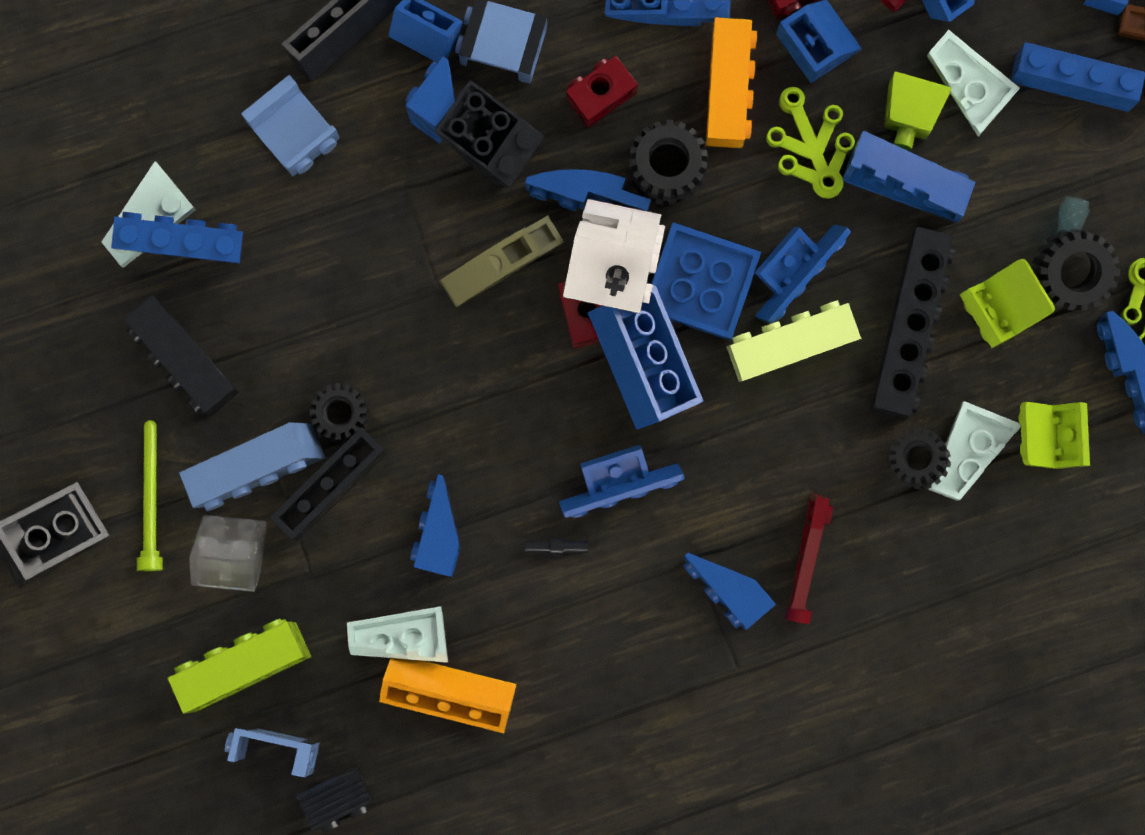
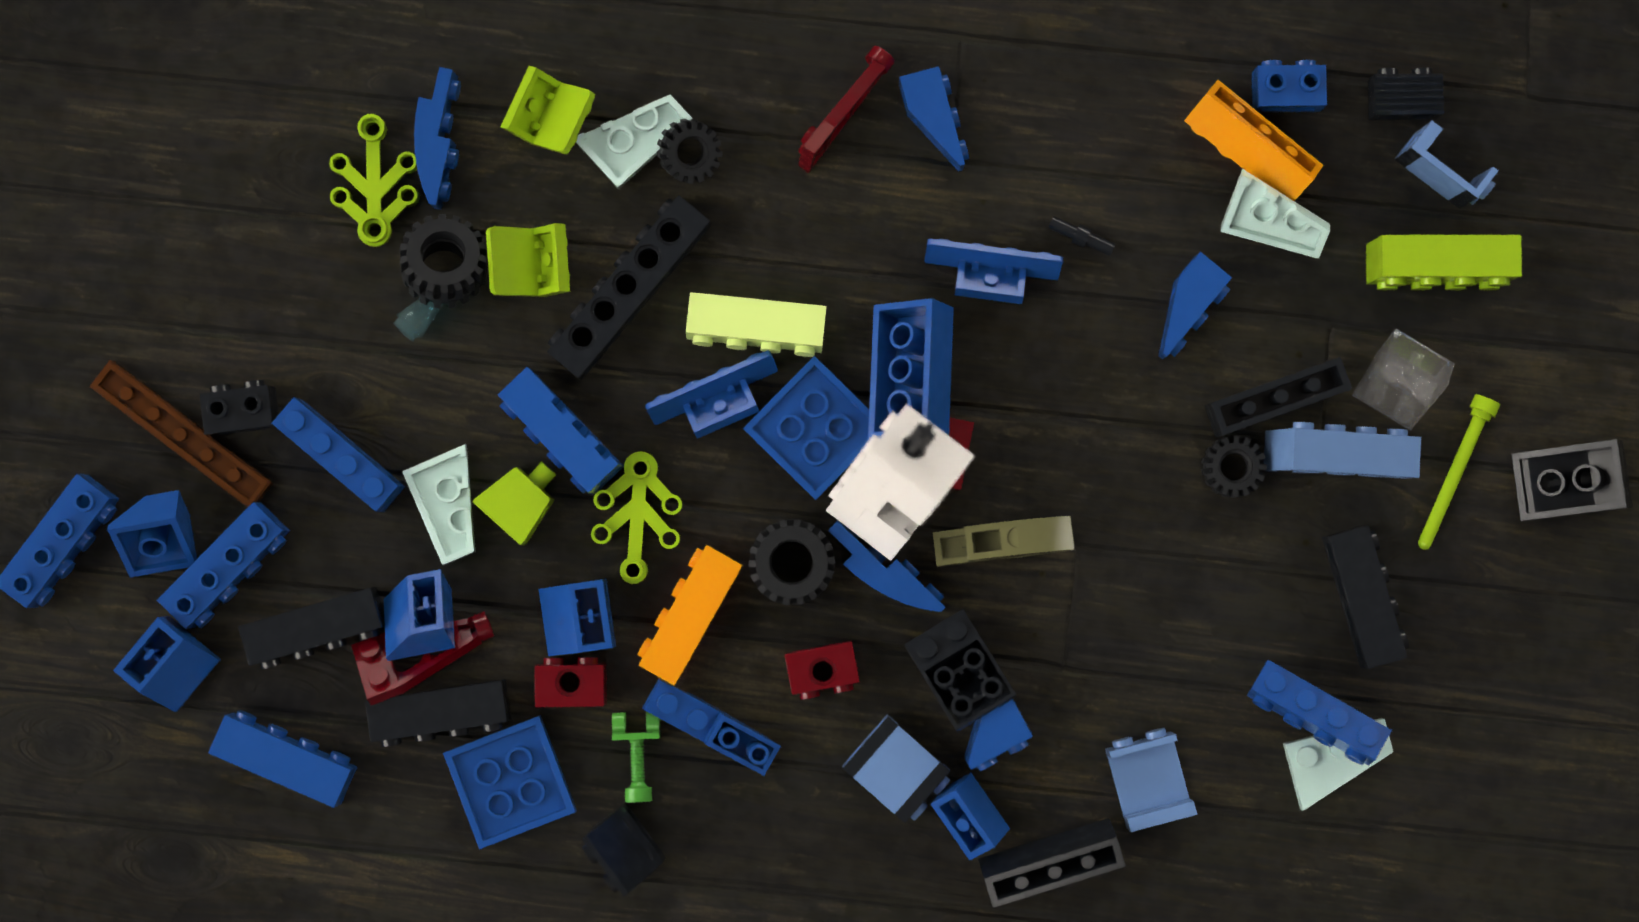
camera: 150 degrees left, 5 degrees up
none -> blue brick [1252,60,1327,113]

